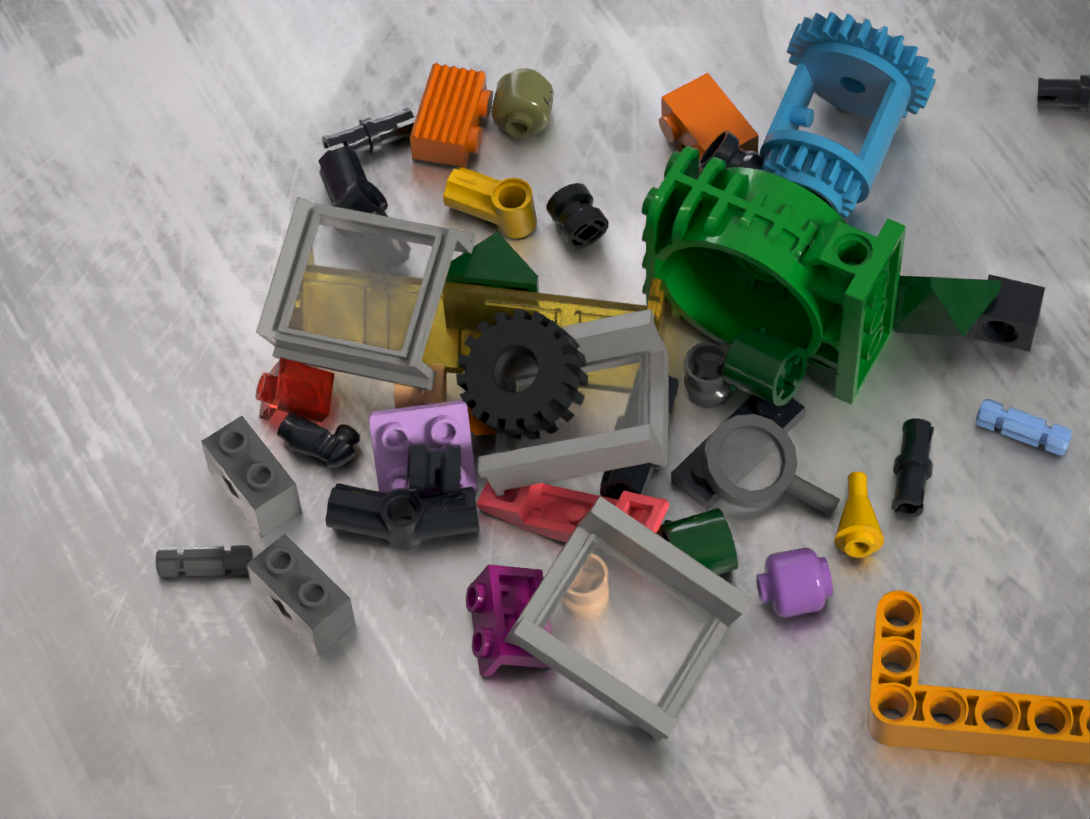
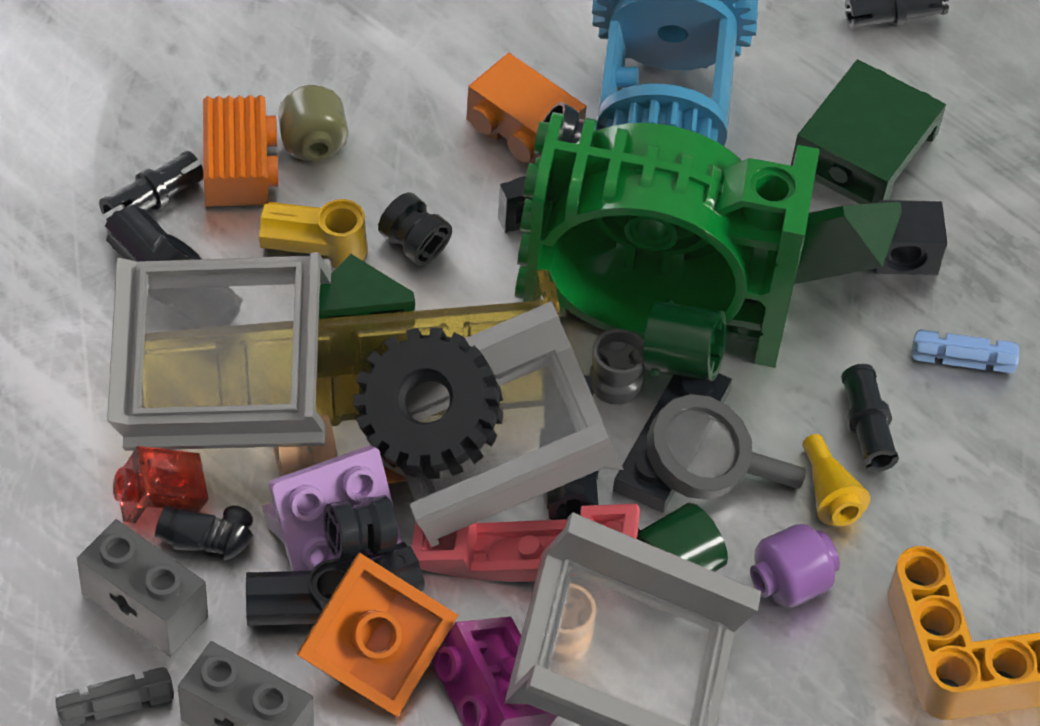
camera: 25 degrees left, 5 degrees down
none -> orange slope [296,553,459,717]
none -> dark green panel [791,59,946,204]

